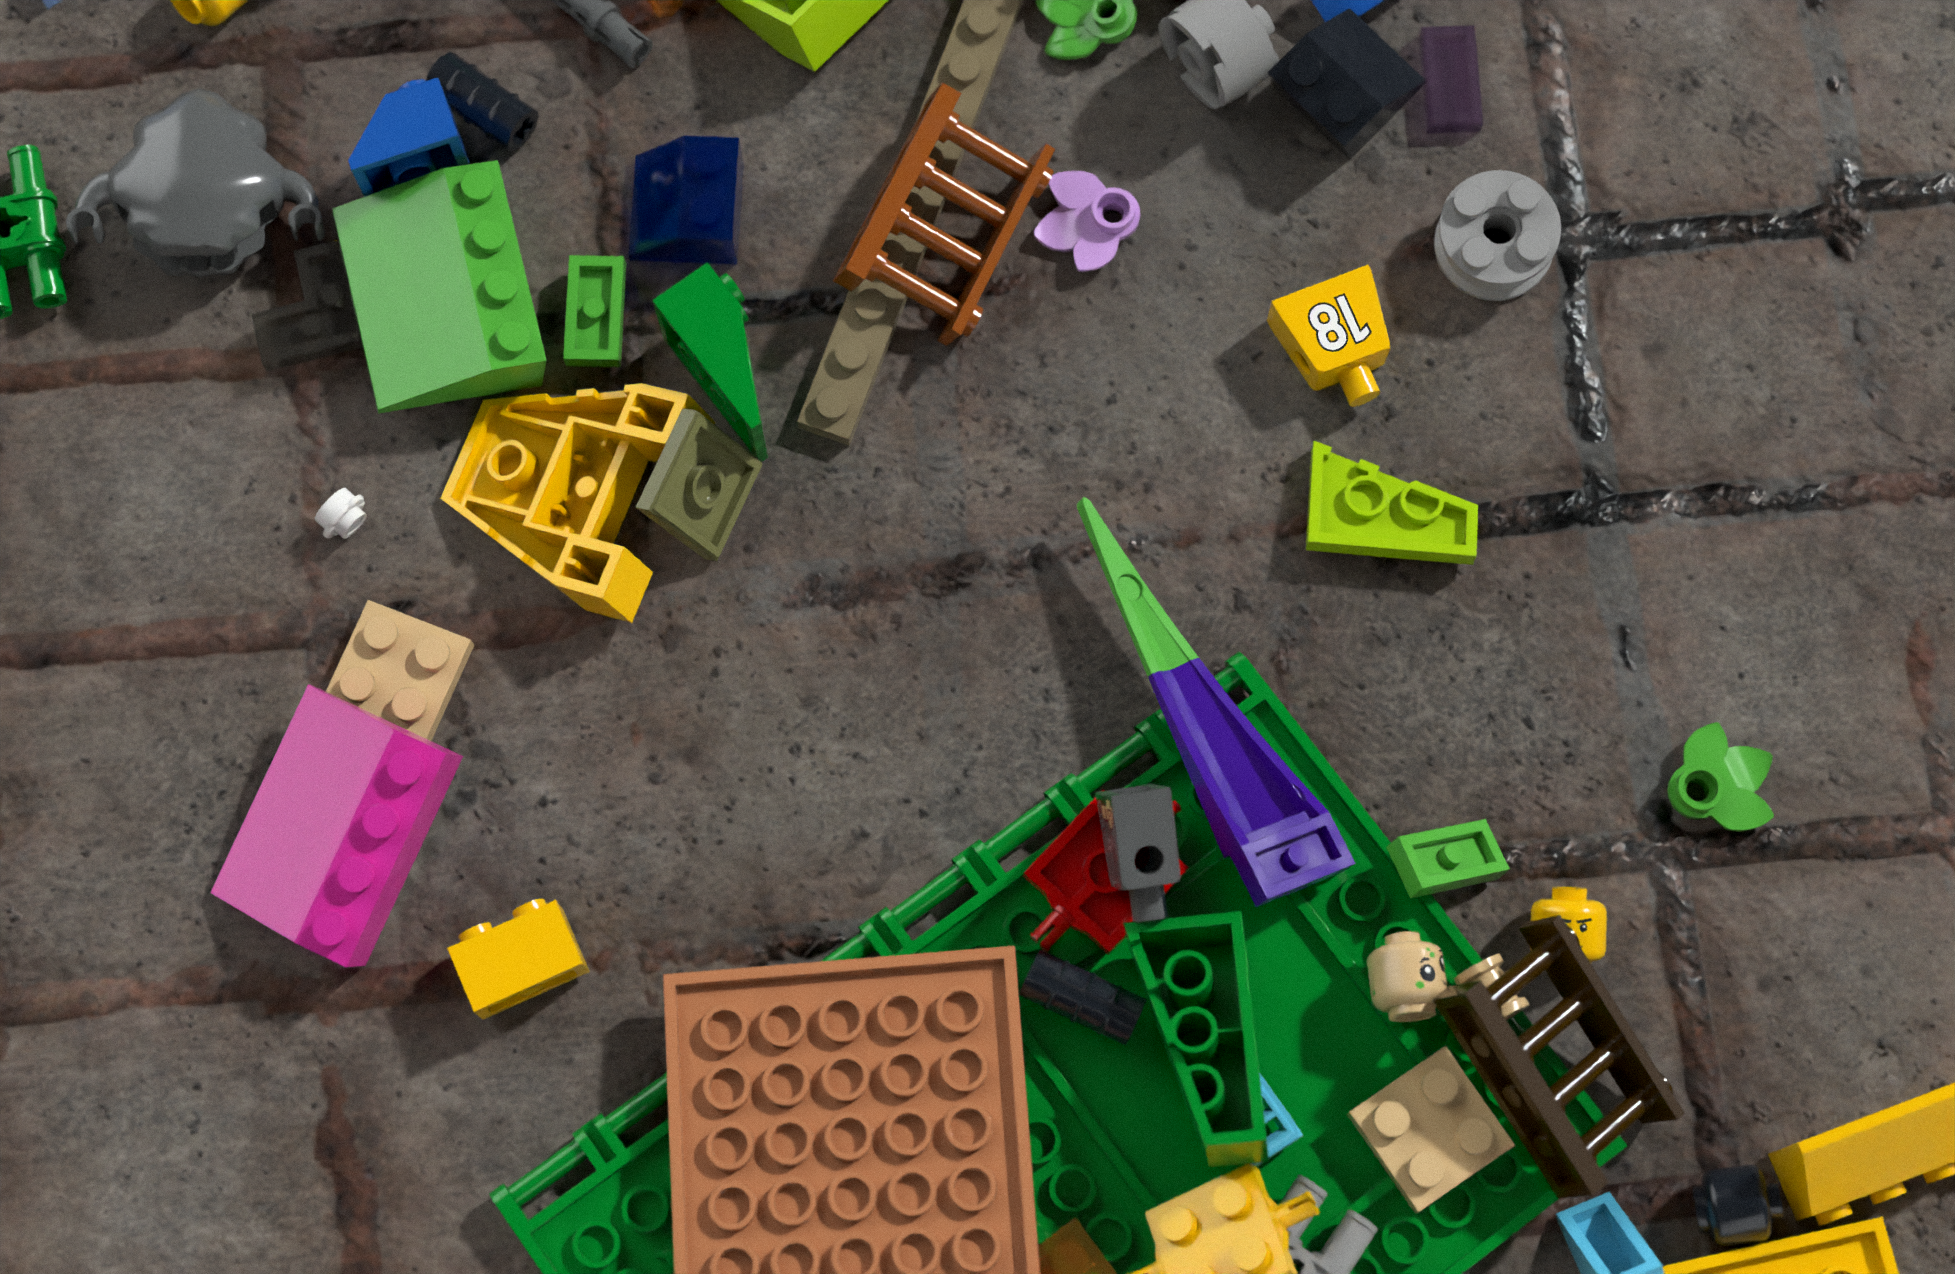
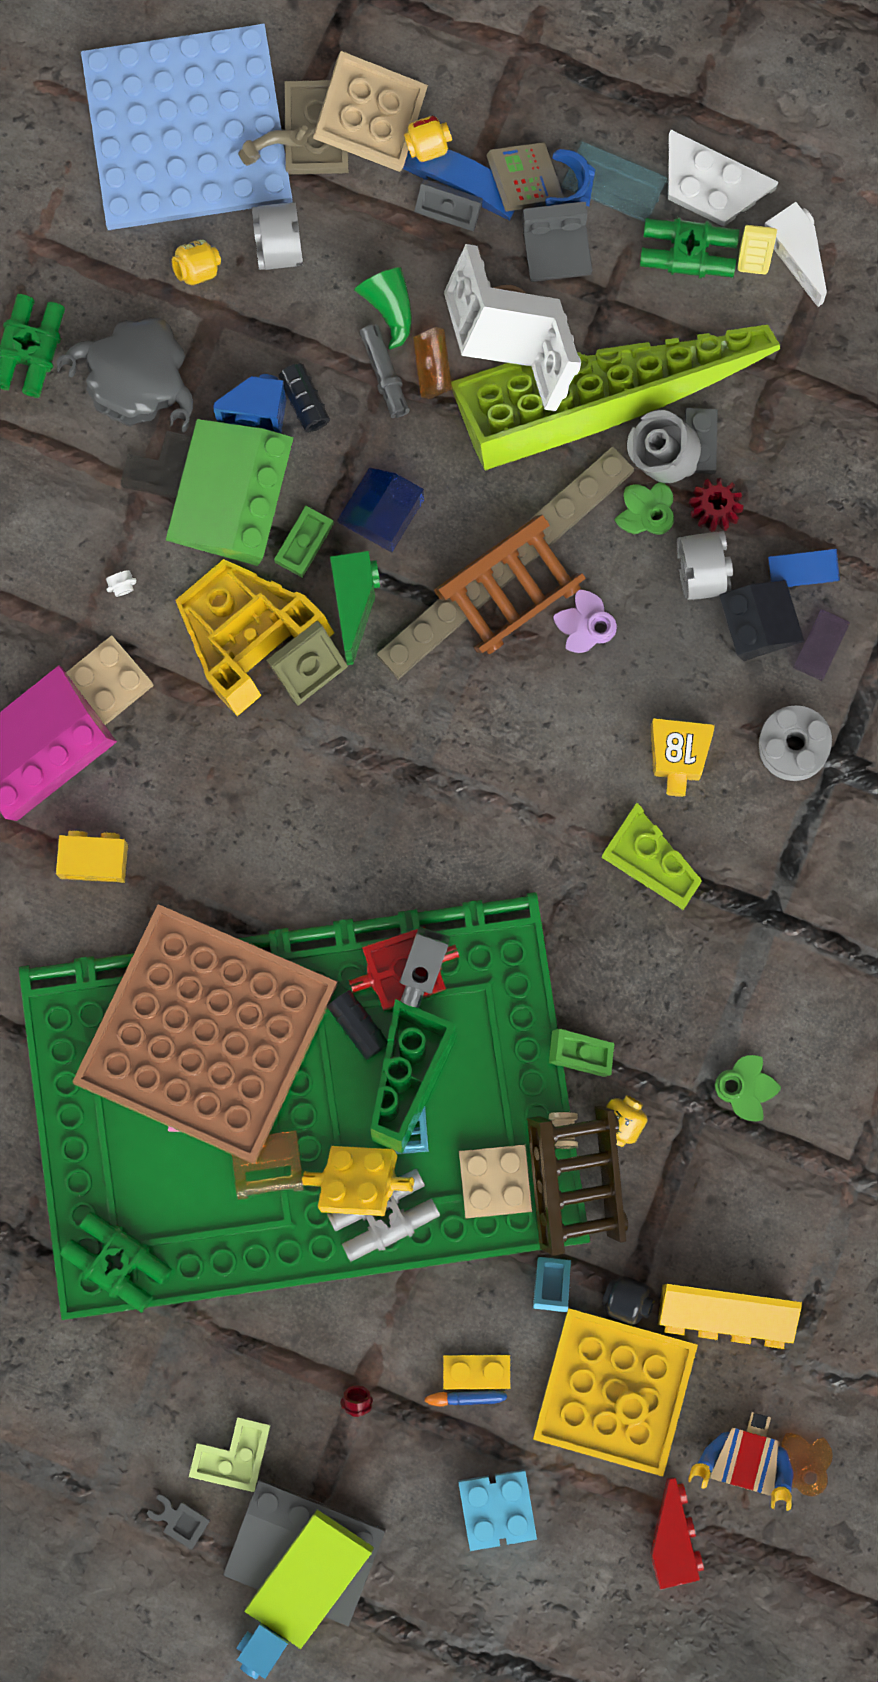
camera: 30 degrees right, 5 degrees up
dark purple plate [1077,497,1356,907] -> none
tan head [1367,932,1447,1022] -> none

